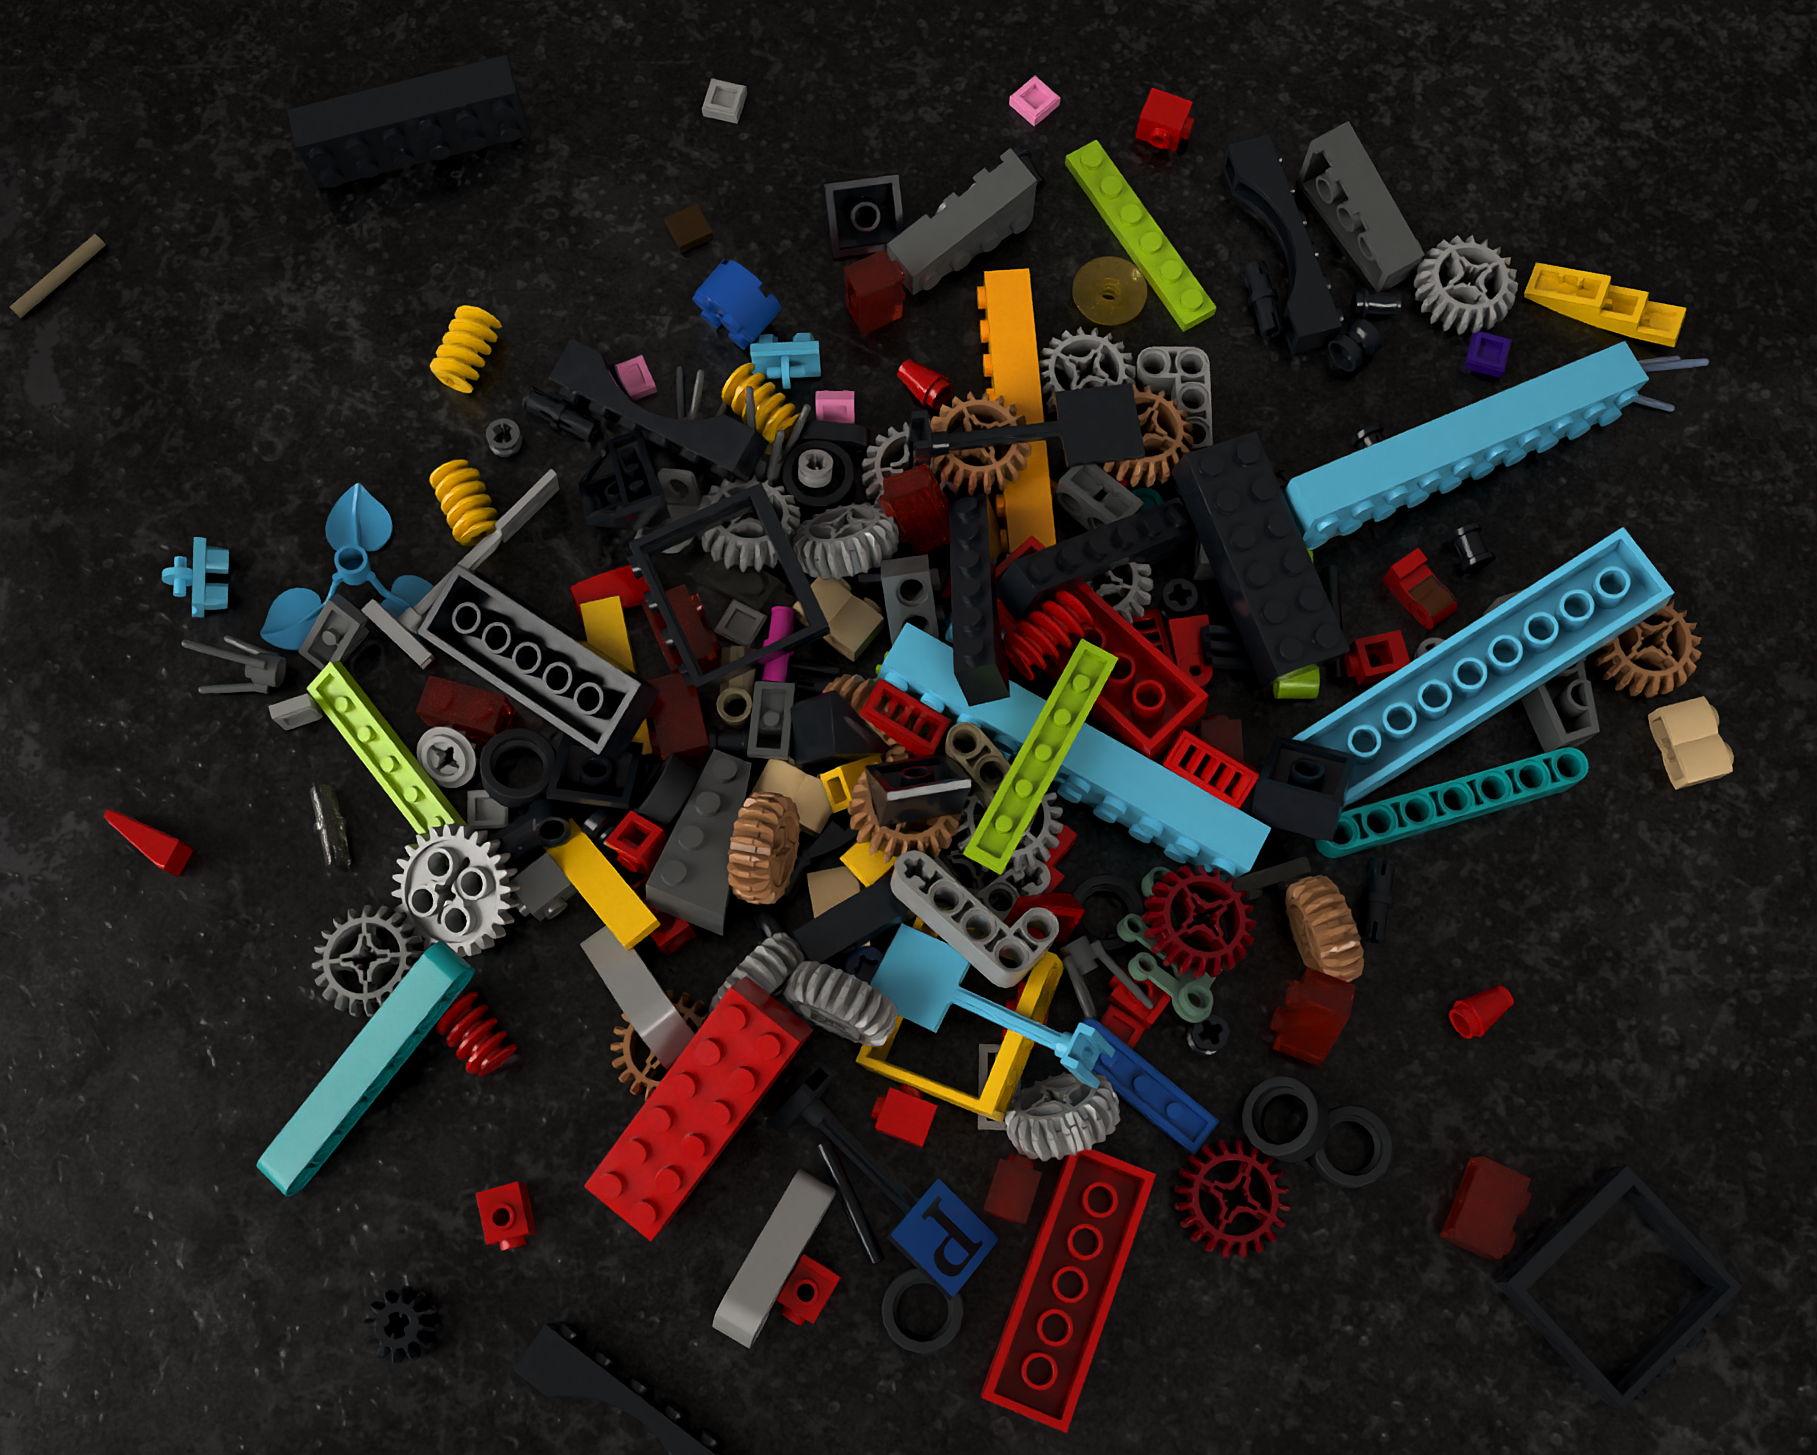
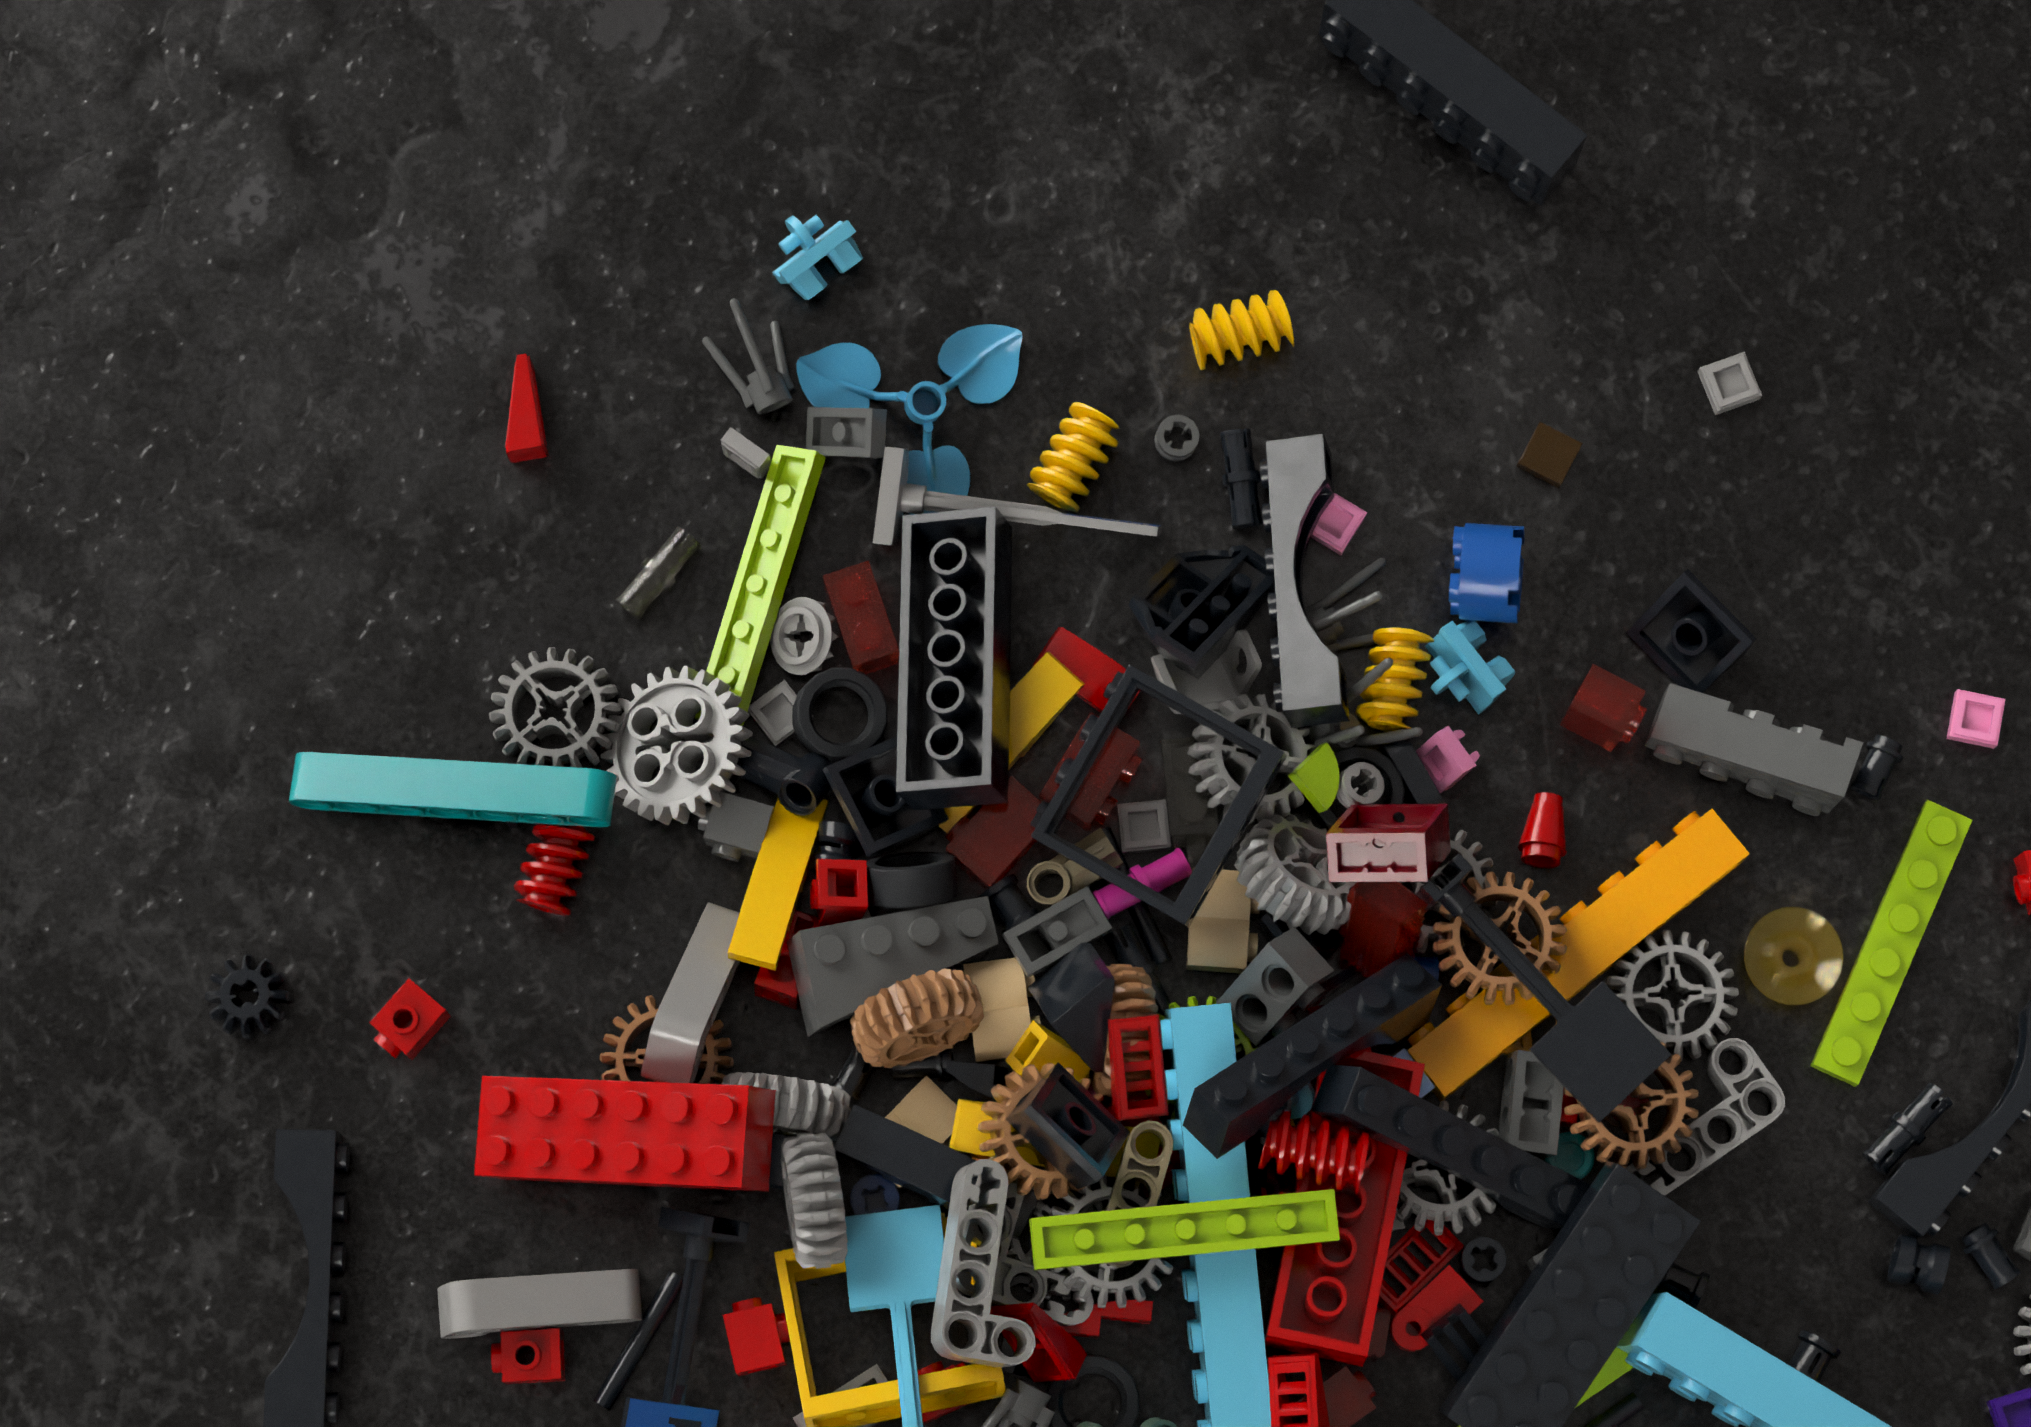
camera: 55 degrees right, 5 degrees up
none -> lime tile [1288,742,1340,813]
none -> dark red window [1326,804,1451,882]

